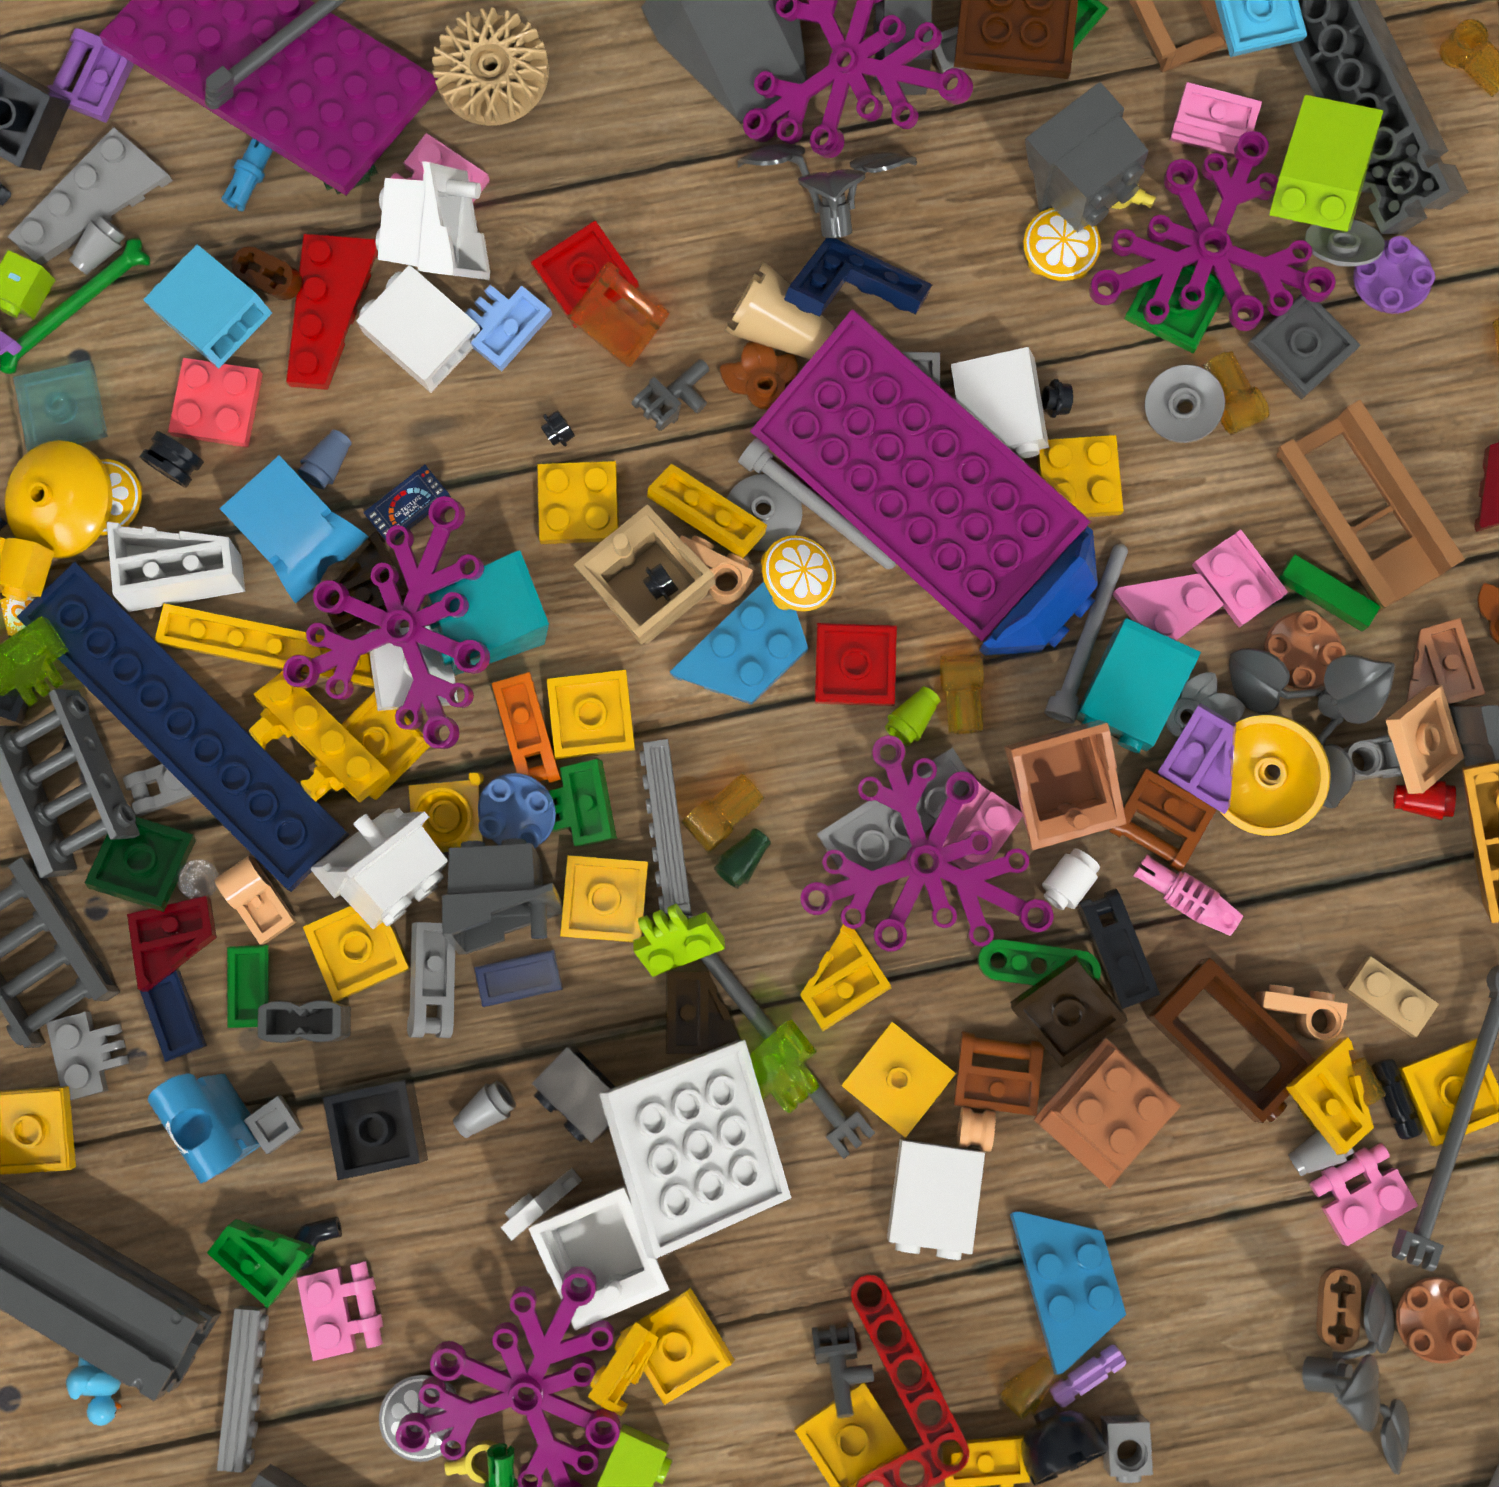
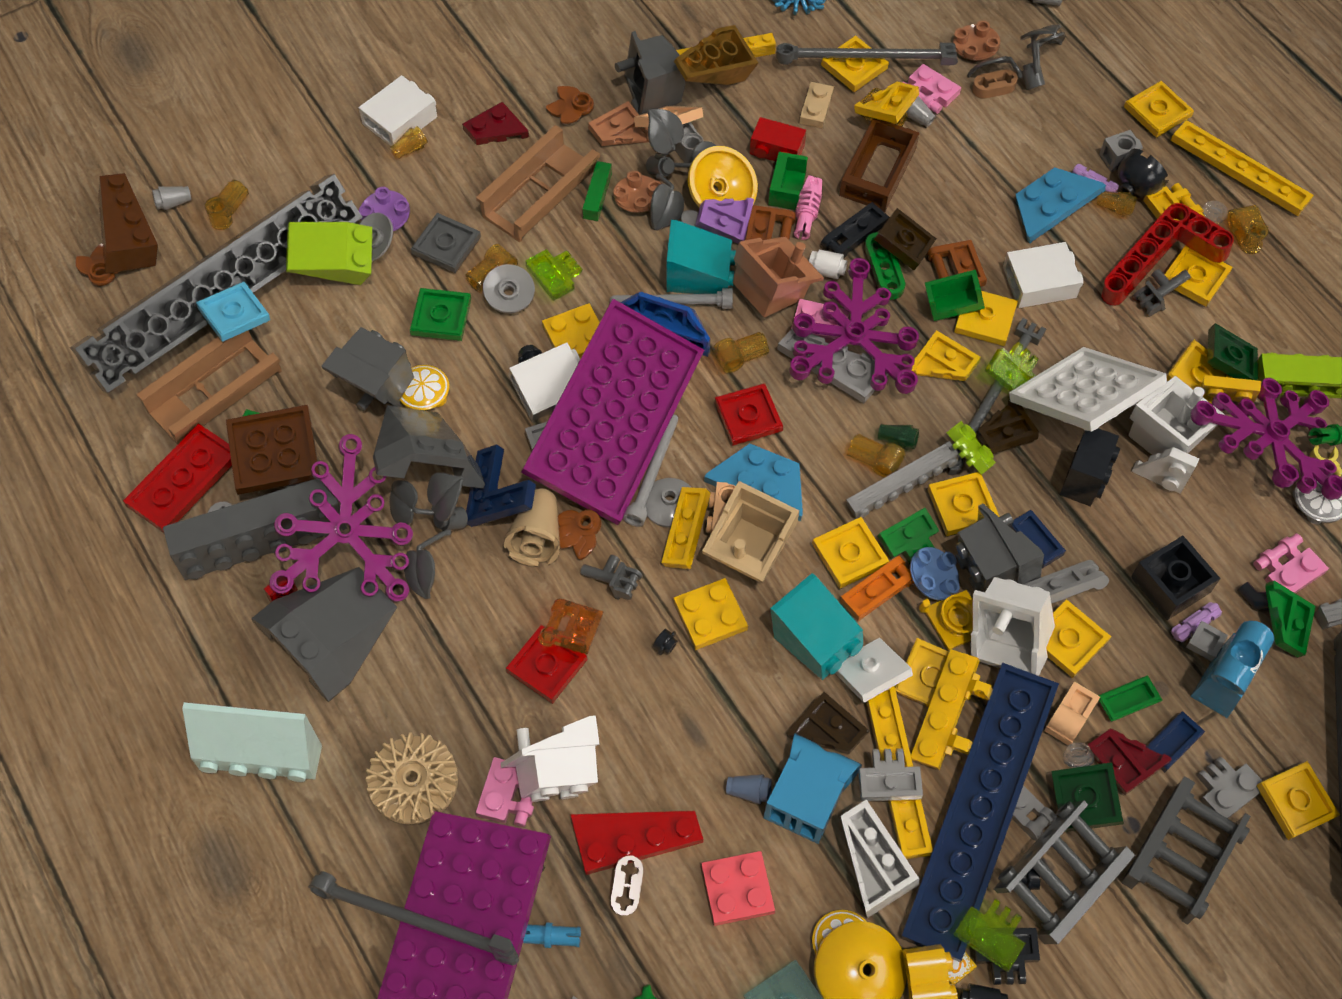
camera: 115 degrees left, 20 degrees down
black wheel [139,431,204,488] -> none
medium azure brick [143,244,272,369] -> none
dark grey brick [258,1001,351,1043] -> none
magenta plant [283,496,490,749] -> none
white brick [356,265,481,393] -> none
dark blue tile [363,465,451,541] -> none
light grey cone [453,1081,516,1138] -> none
light blue hinge [465,285,552,372] -> none
black plate [643,563,679,601] -> none
dish [761,536,836,612] -> none
lime cone [885,686,941,746] -> none
light nougat wheel [957,1106,996,1152] -> none
nougat piece [1033,1038,1181,1189] -> none
magenta plant [1089,131,1336,331] -> none
bright pink wing [1113,573,1224,641] -> none
bright pink plate [1169,82,1262,157] -> none
bright pink plate [1192,529,1288,628] -> none
light nougat plate [1255,985,1348,1040] -> none
black axle [1372,1059,1422,1140] -> none
red cone [1393,780,1456,821] -> none
none -> dark grey wedge [373,405,485,488]
none -> clear neon green hinge [525,249,583,301]
none -> red brick [750,117,806,162]
none -> green panel [768,152,808,210]
none -> light grey hinge [858,748,923,801]
none -> green panel [925,269,985,321]
none -> lavender axle [1171,602,1222,642]
none -> dark green plate [1207,323,1258,381]

